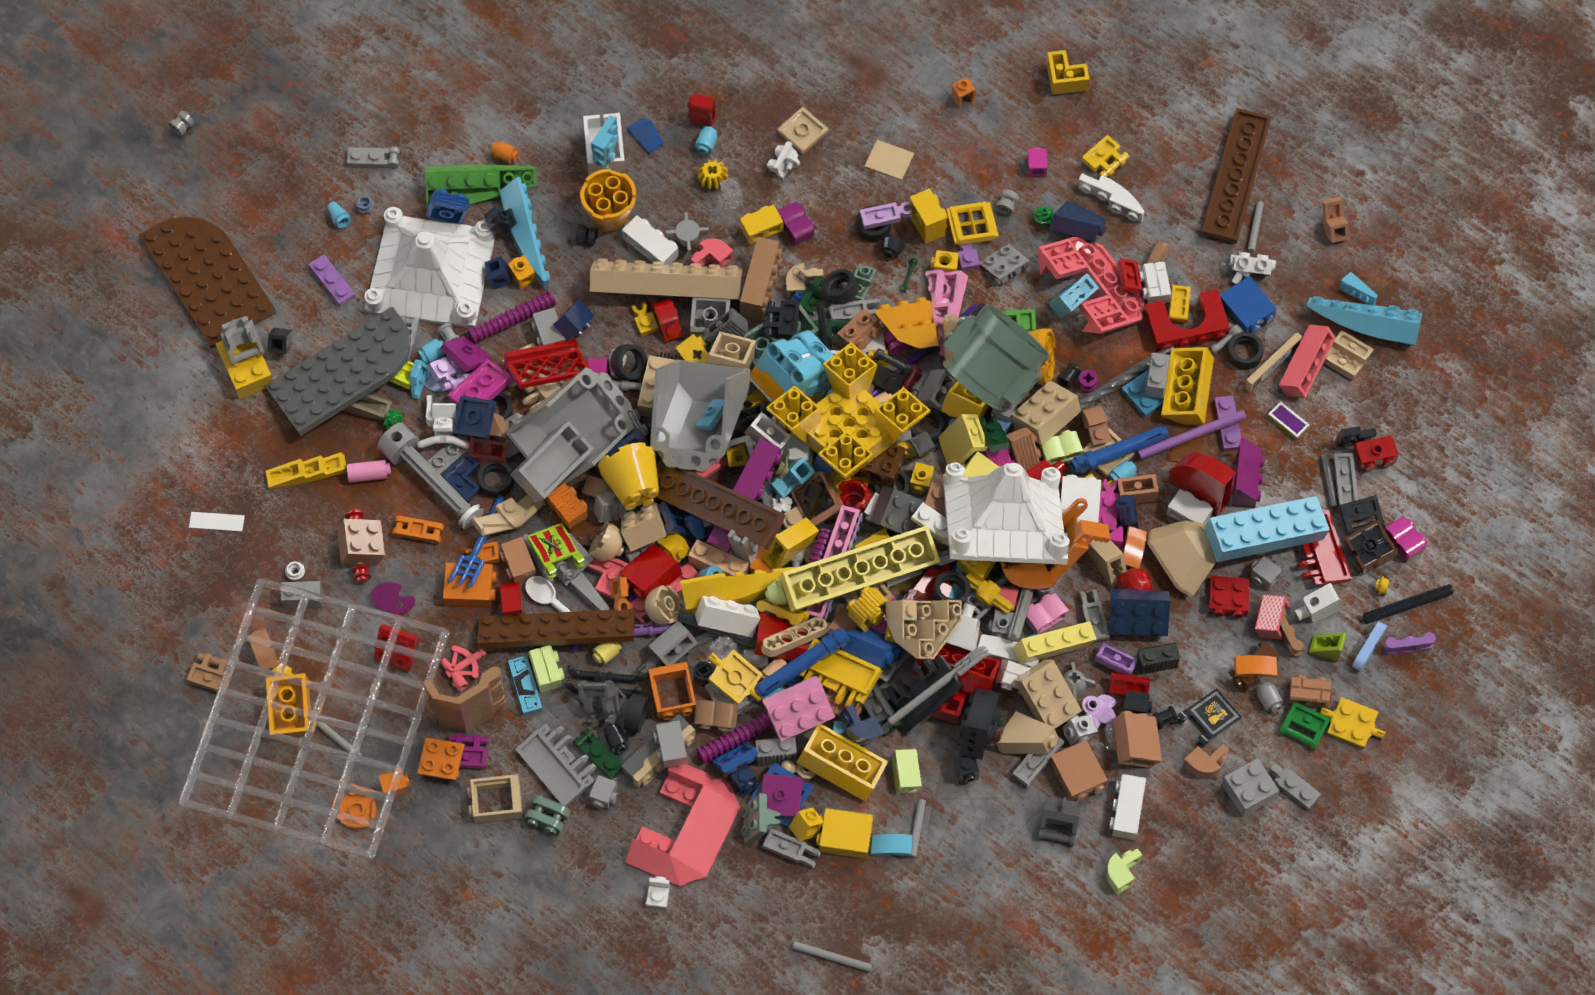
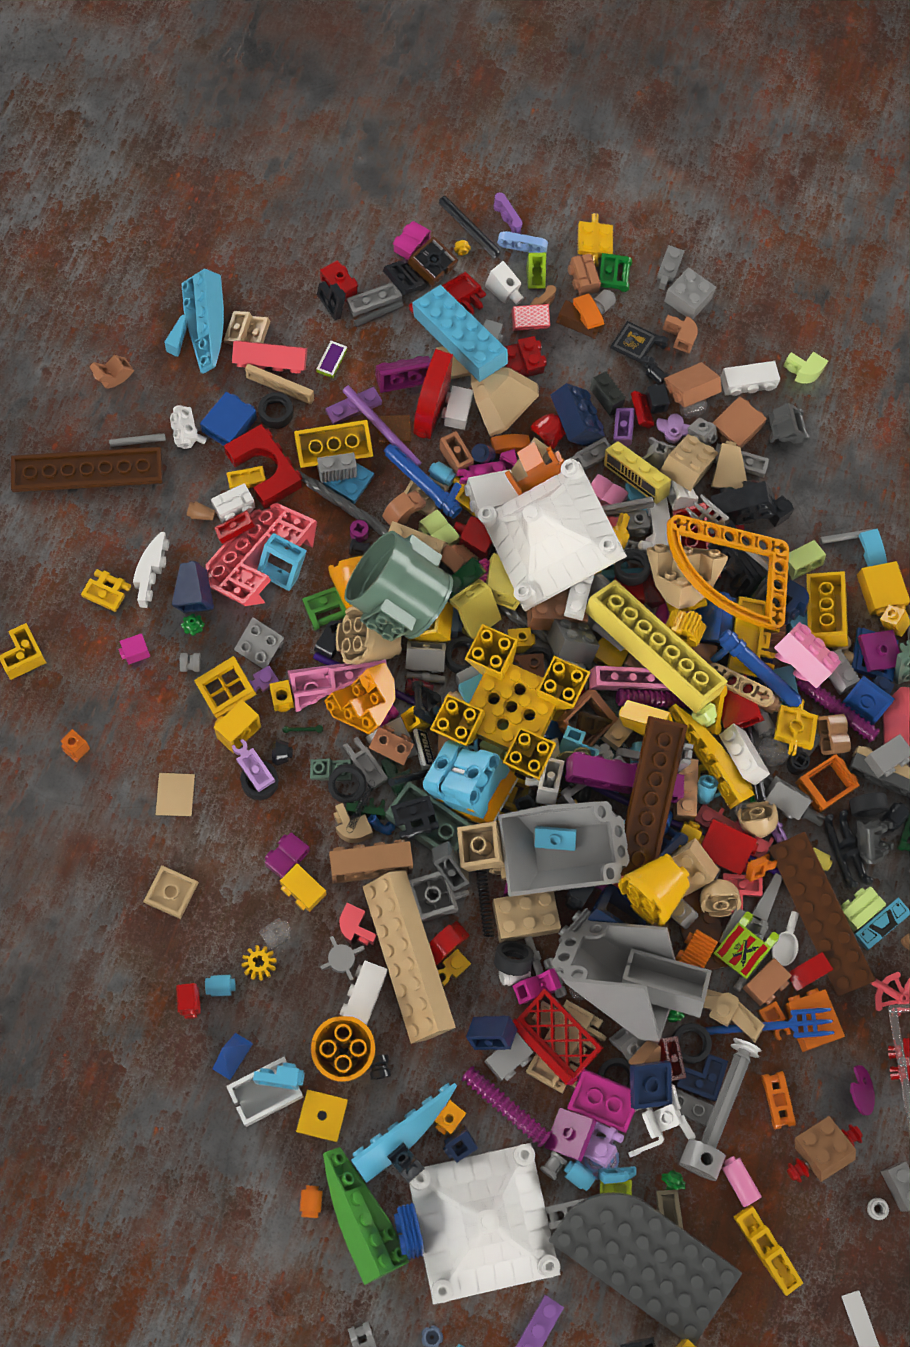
camera: 120 degrees left, 5 degrees up
yellow brick [676,334,710,364] -> none
white hips [767,141,800,179] -> none
light grey piece [1210,323,1245,354] -> none
none -> yellow tile [296,1089,348,1142]
none -> light orange beam [667,515,789,630]

